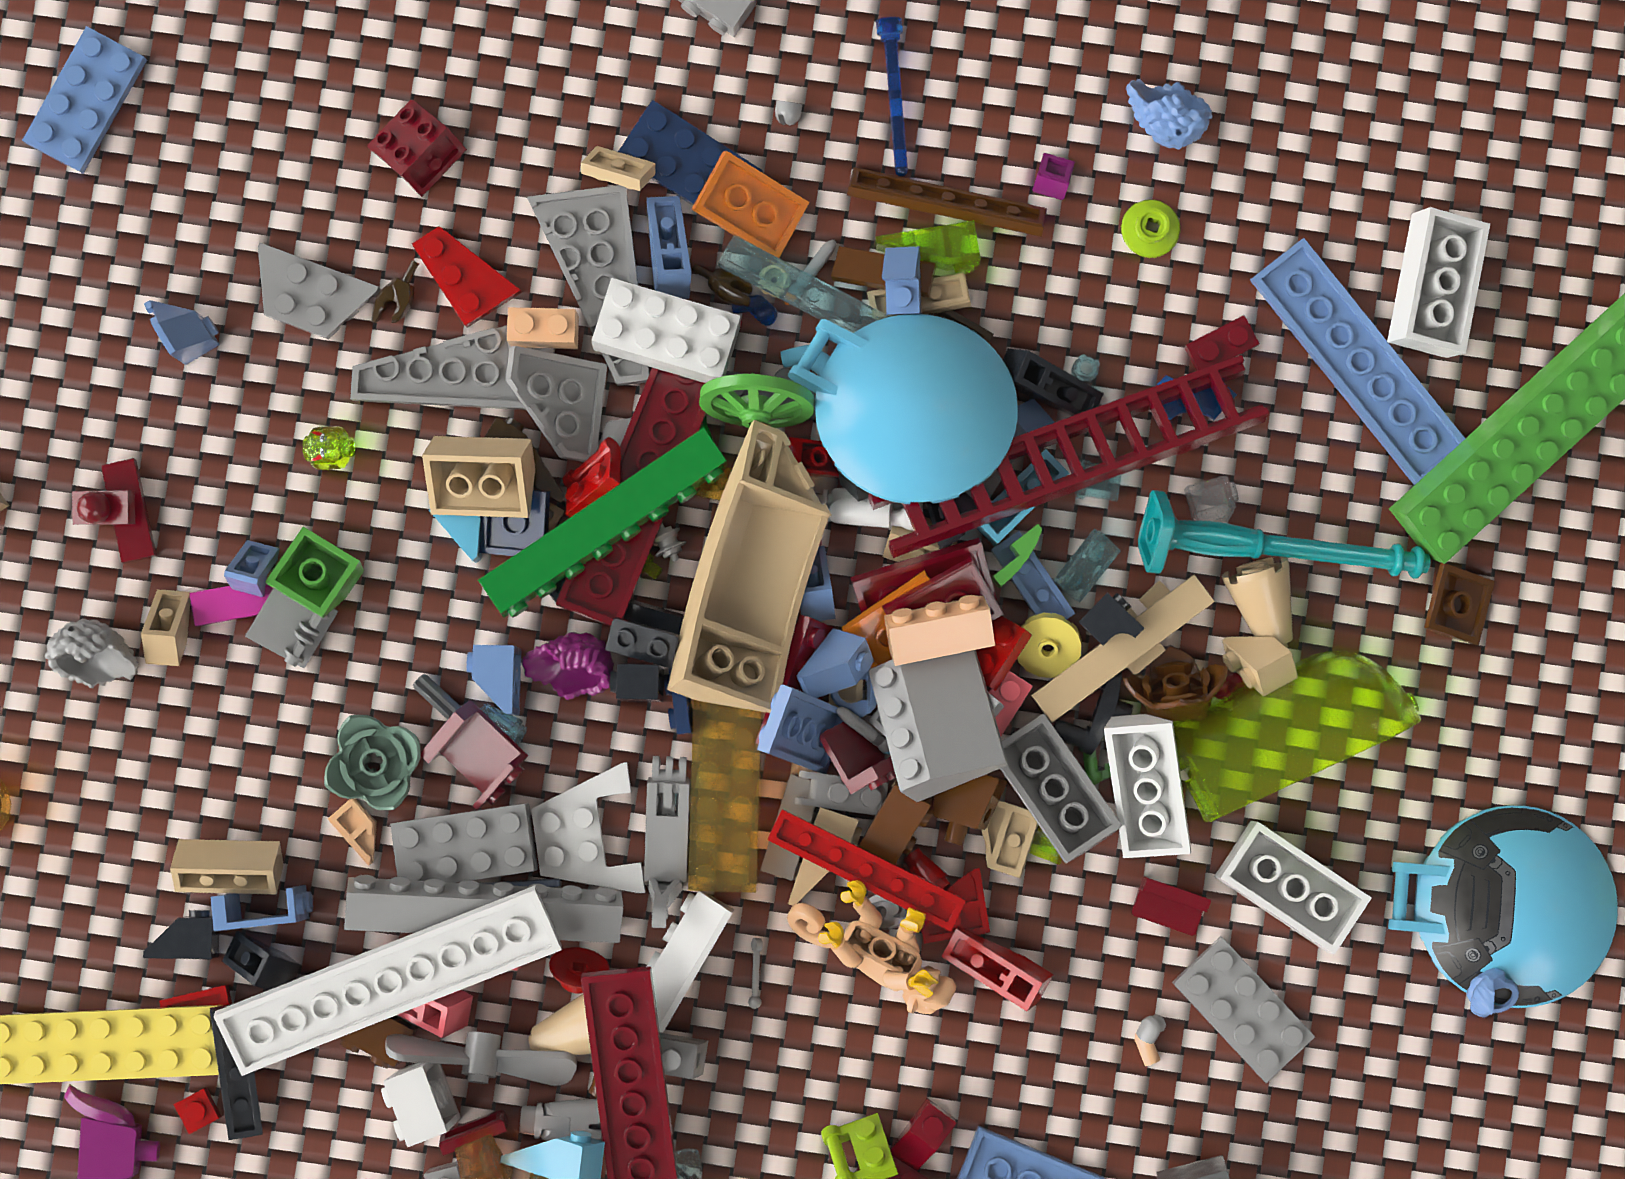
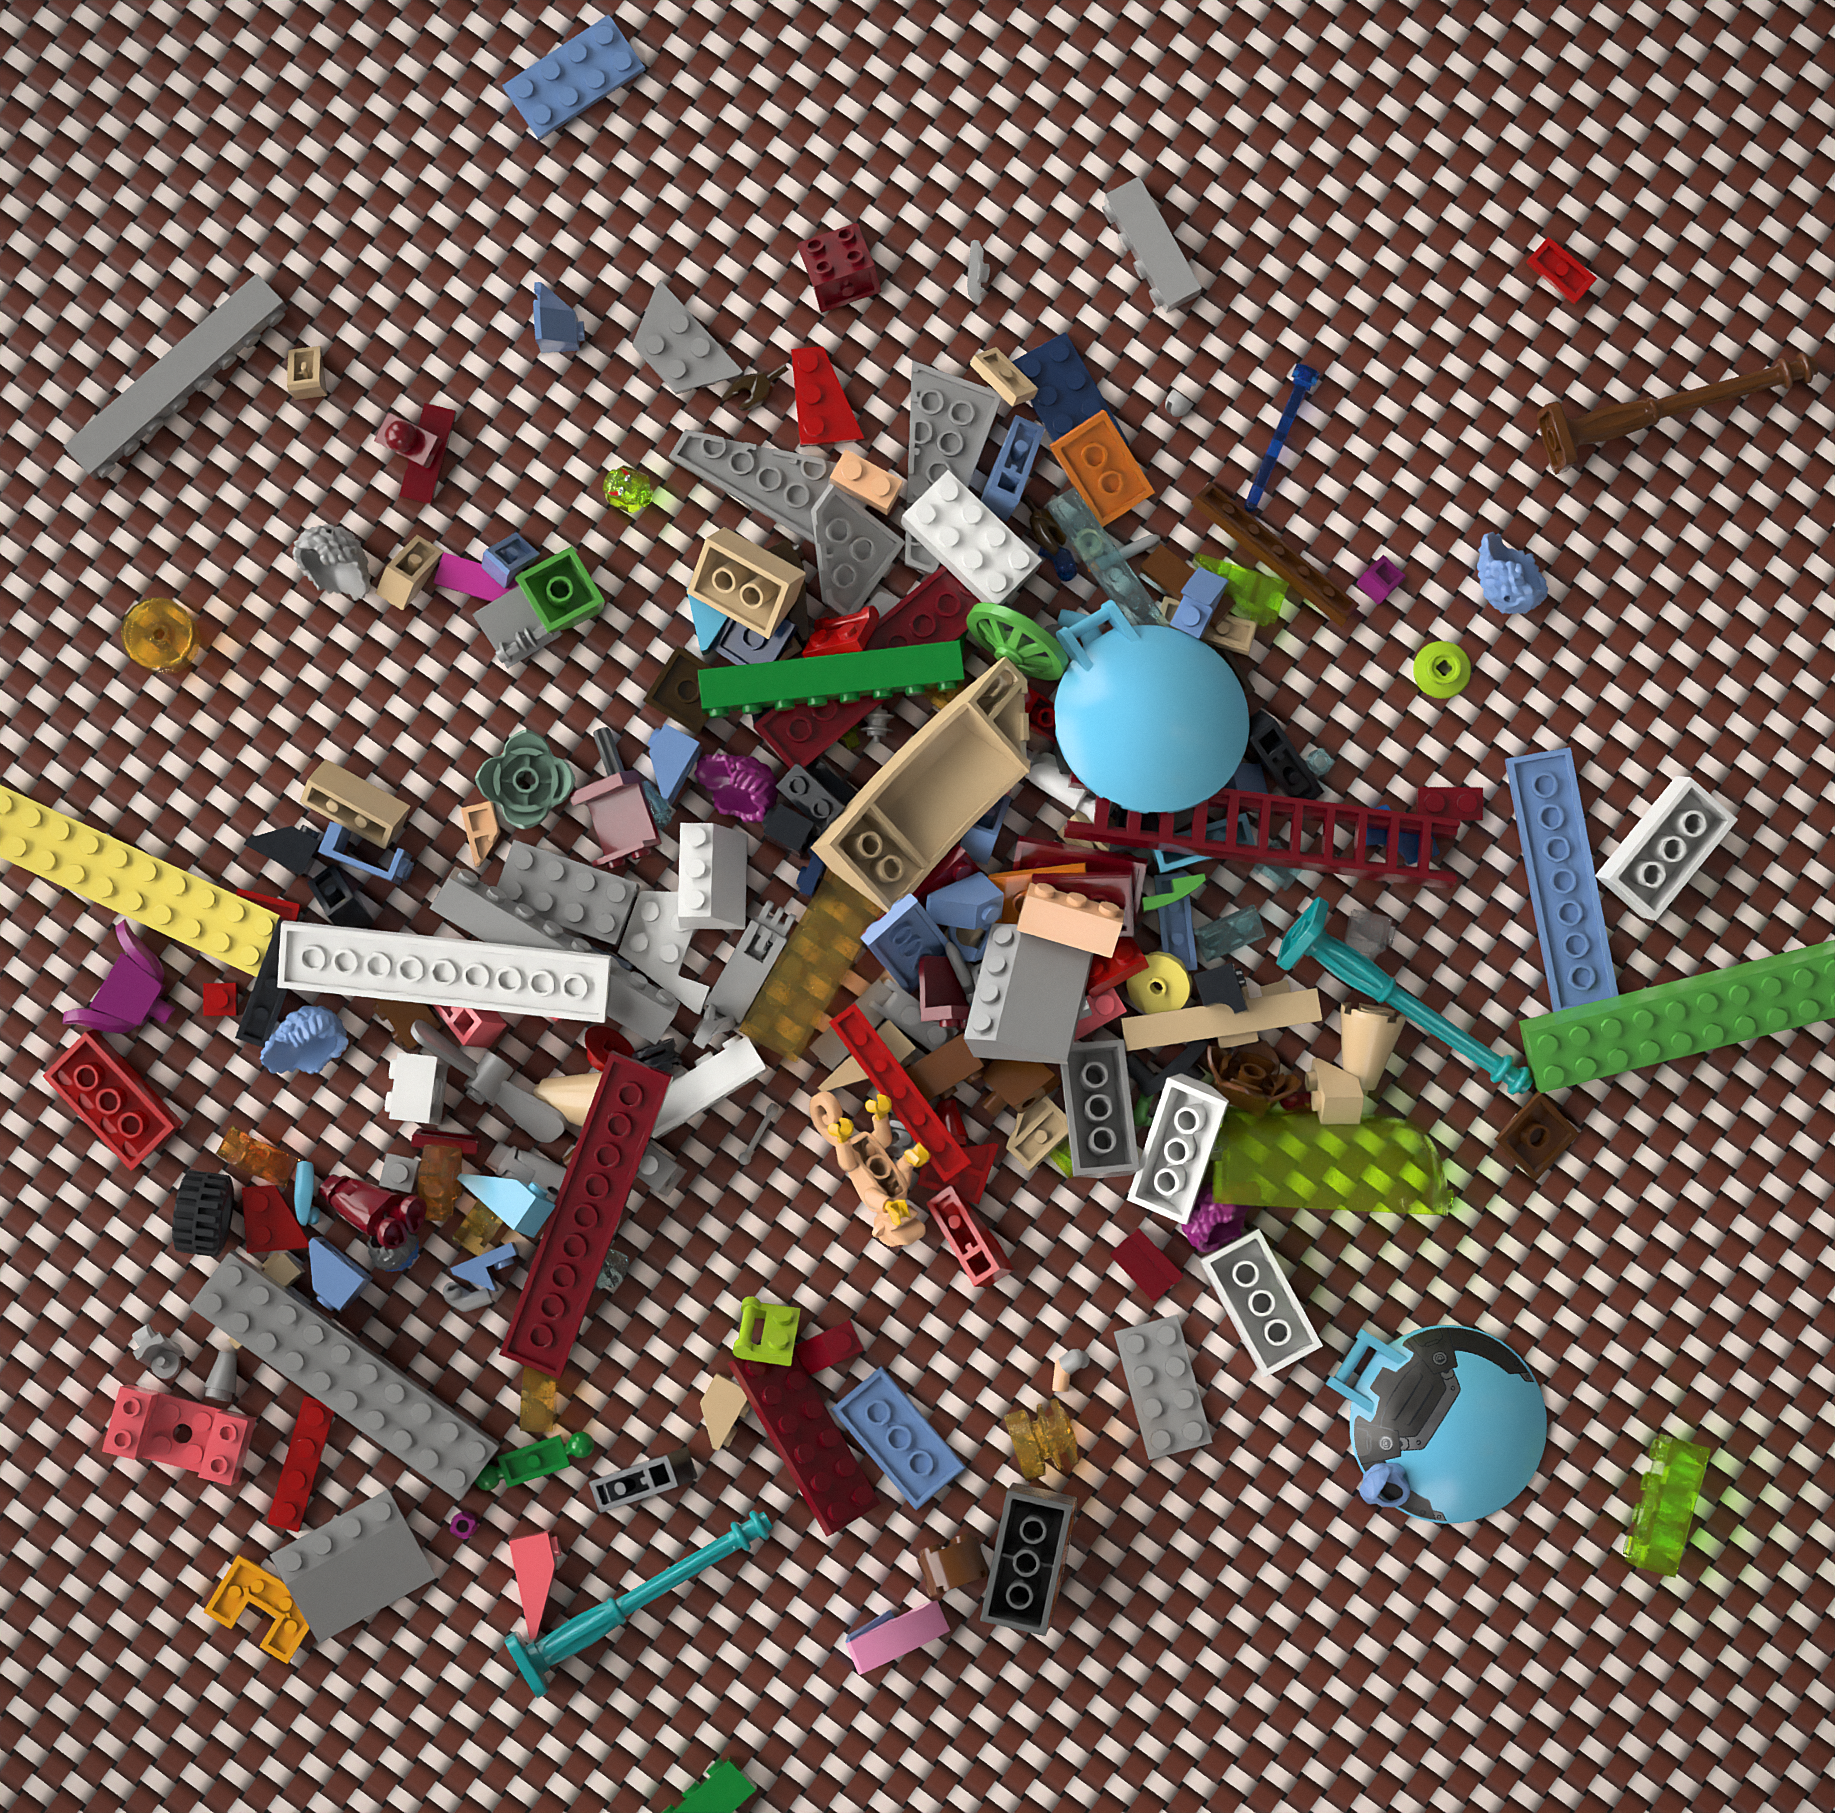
camera: 30 degrees right, 0 degrees up
none -> medium blue piece [260,1006,349,1074]
none -> black wheel [631,1038,683,1072]
none -> dark brown plate [643,645,713,736]
none -> white slope [678,823,748,929]
none -> light grey piece [967,240,990,304]
none -> clear yellow wheel [1004,1398,1079,1482]
none -> magenta piece [1181,1179,1262,1253]

